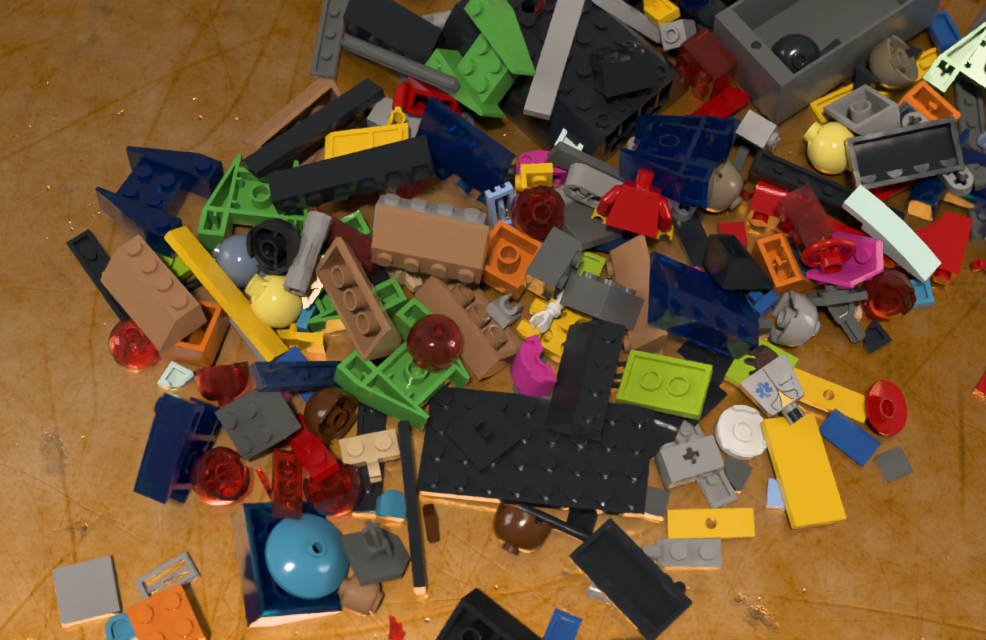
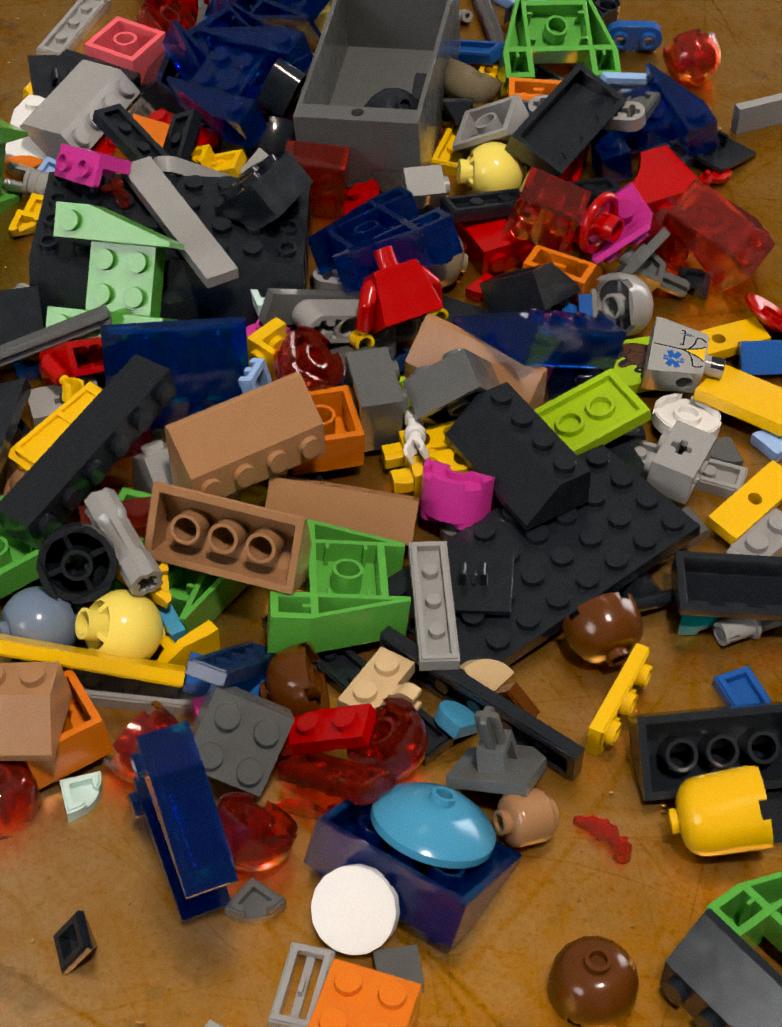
camera: 45 degrees left, 20 degrees down
clear red cylinder [405,313,463,372] -> none
light grey tile [485,292,523,329] -> none
light aqua slope [842,184,941,283] -> none
none -> black slope [53,910,98,974]
none -> dark grey tile [224,877,286,923]
none -> white tile [310,864,400,955]
none -> dark grey tile [373,944,425,993]
none -> light grey tile [408,541,460,671]
none -> tan tile [459,658,514,692]
none -> yellow tile [585,643,654,757]
none -> clear red slope [664,179,775,292]

